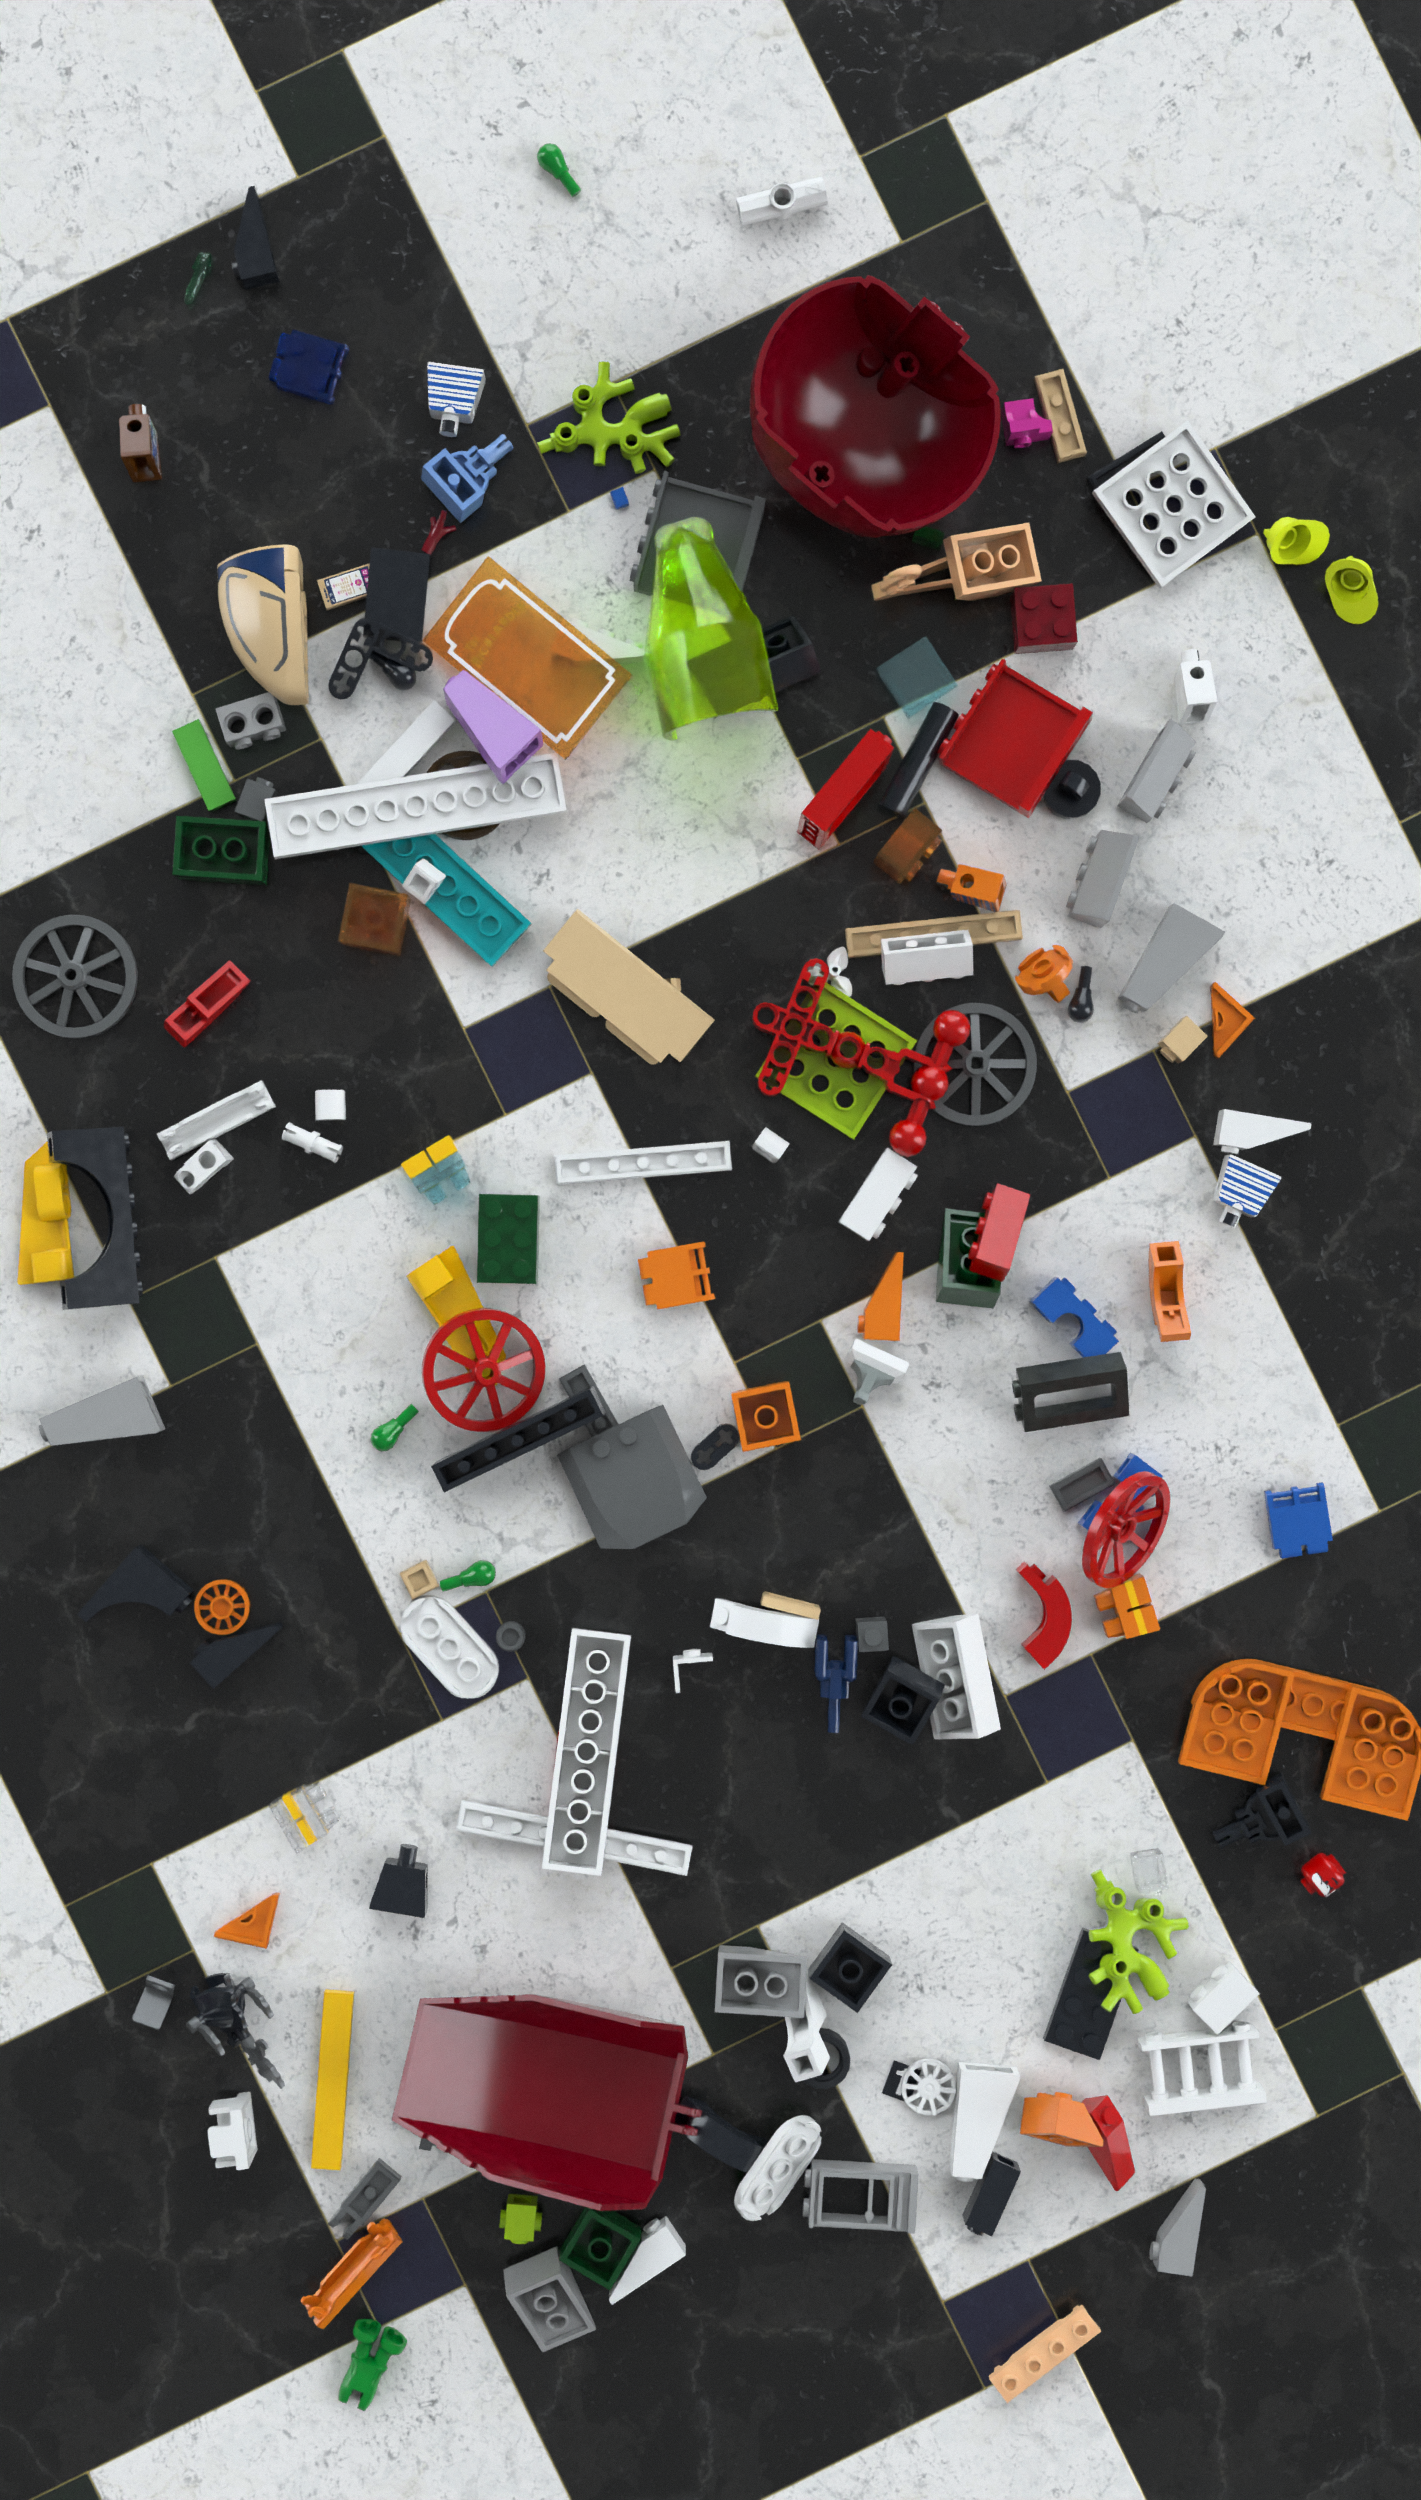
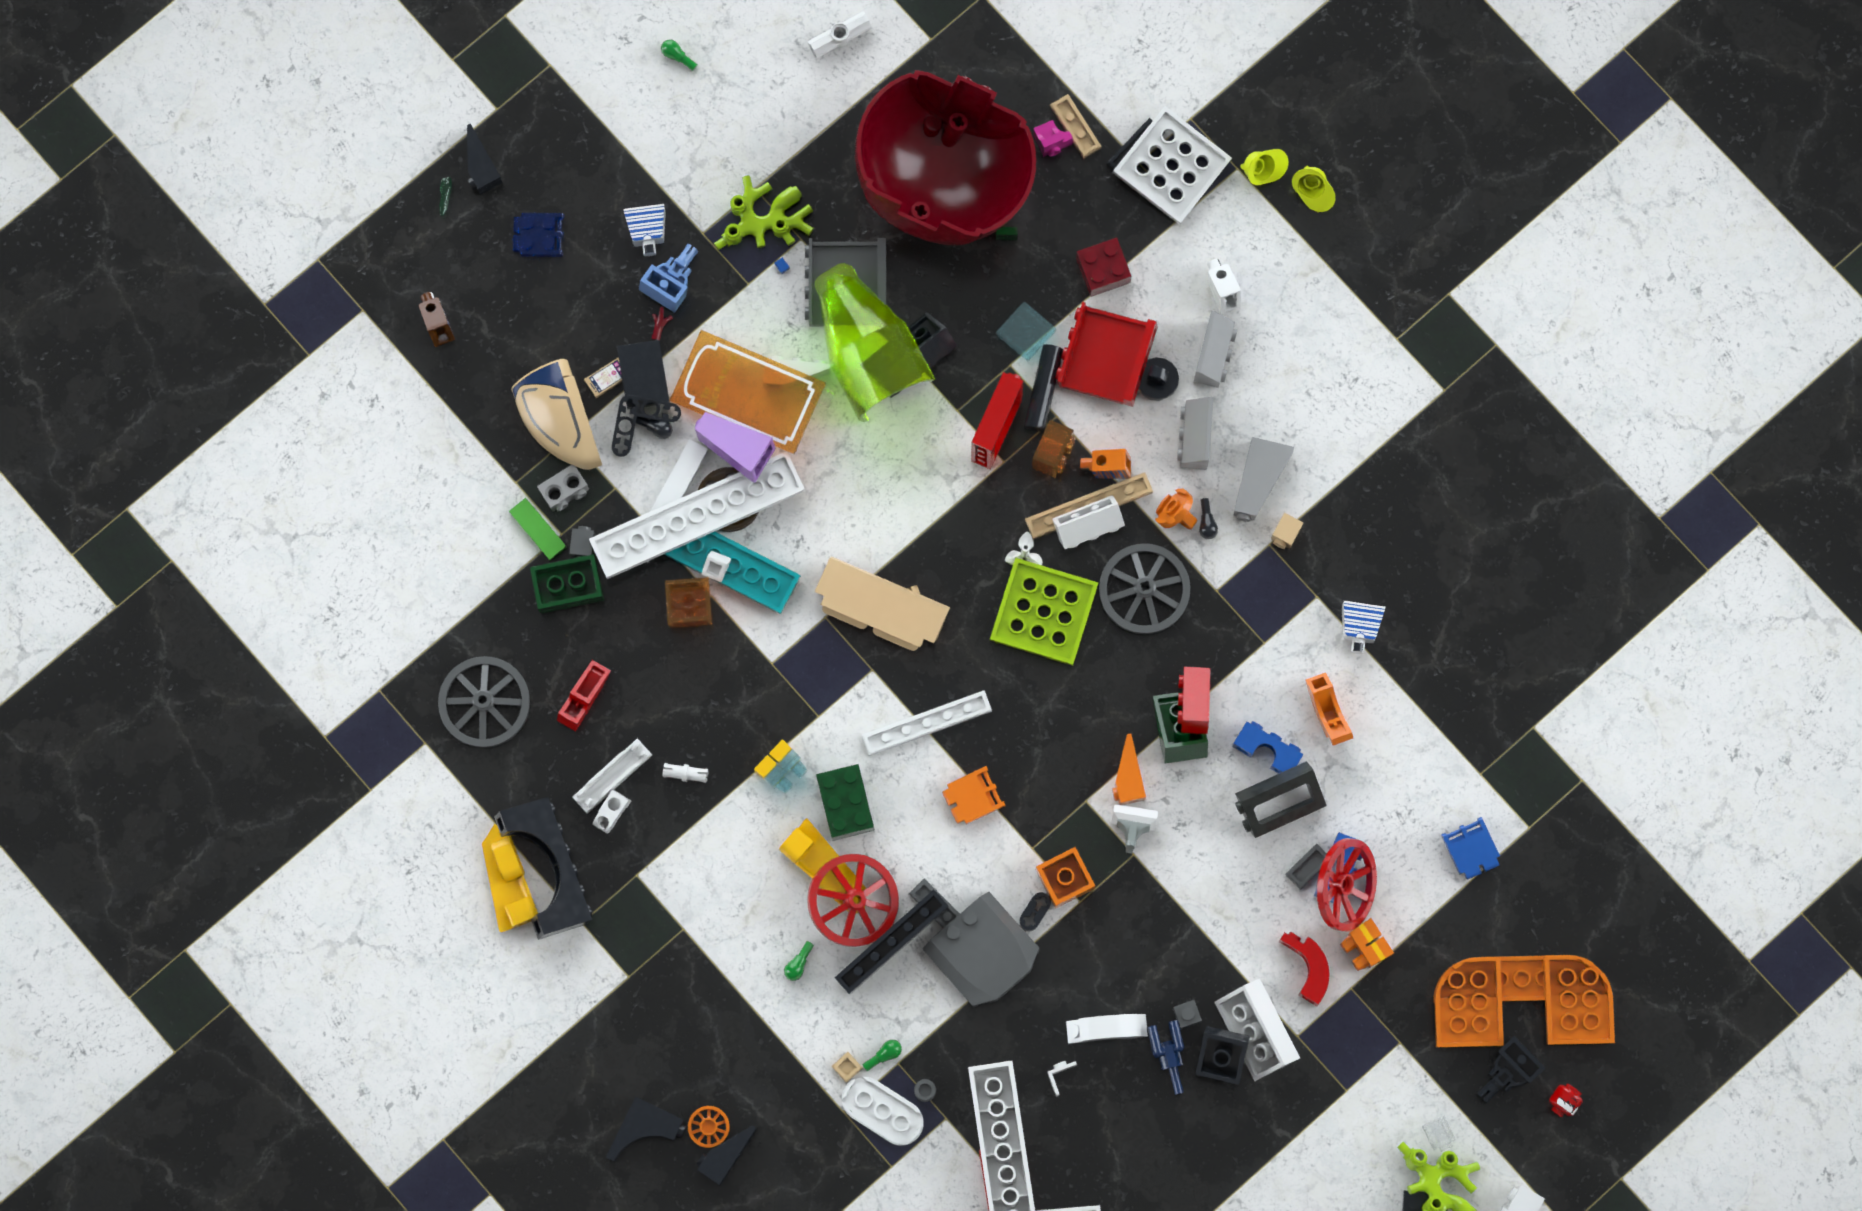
camera: 20 degrees left, 10 degrees down
light grey slope [39,1376,165,1446] -> none
white brick [315,1090,346,1121] -> none
red piece [752,958,971,1157] -> none
white brick [752,1127,790,1163] -> none
tan tile [760,1591,821,1620] -> none
white brick [838,1148,918,1241] -> none
light nougat slope [871,523,1042,601] -> none
orange tile [1210,982,1255,1059] -> none
white slope [1213,1109,1311,1154] -> none

